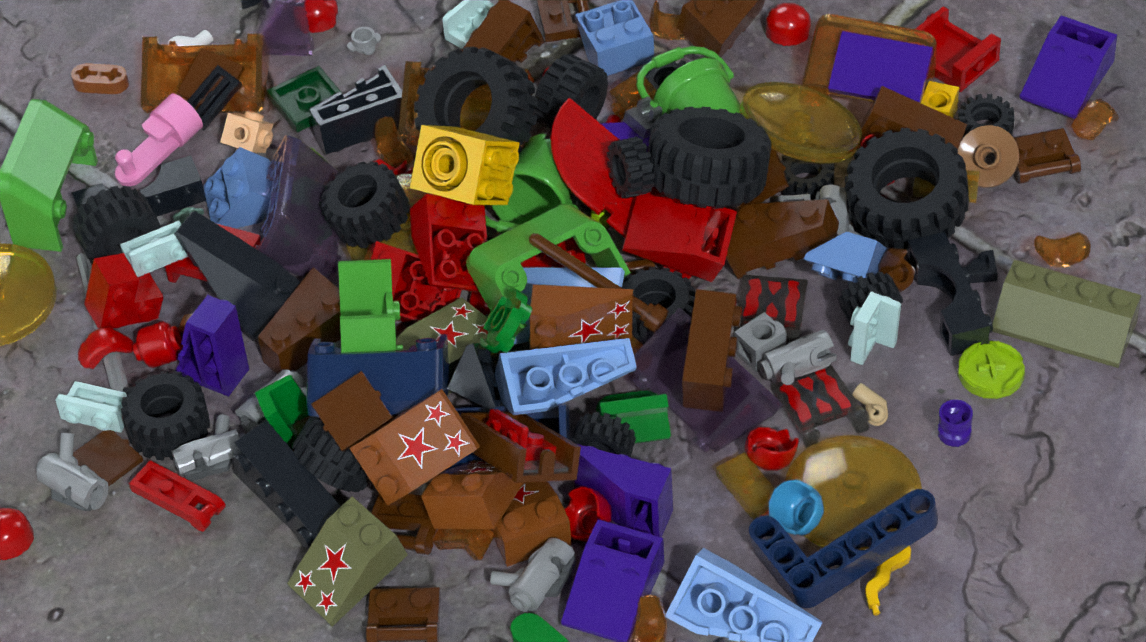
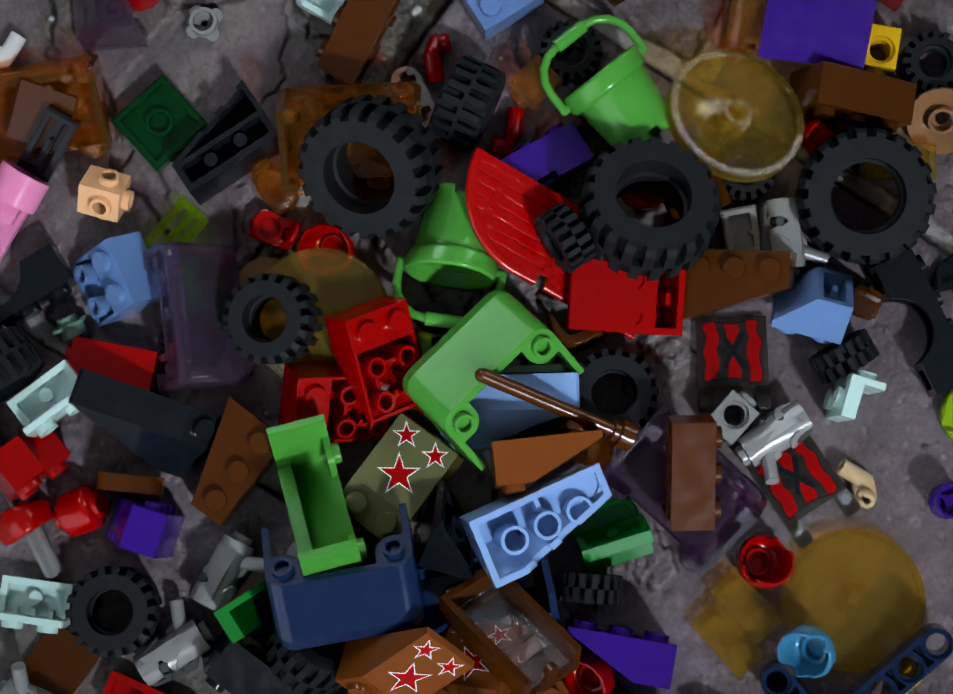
camera: 10 degrees left, 35 degrees up
reddish brown piece [311,371,393,452] -> none
yellow brick [410,125,520,205] -> none
green plate [480,288,532,353] -> none
red bracket [486,409,556,461] -> none
flat silver tile [623,97,662,139] -> none
none -> clear yellow plate [689,601,765,679]

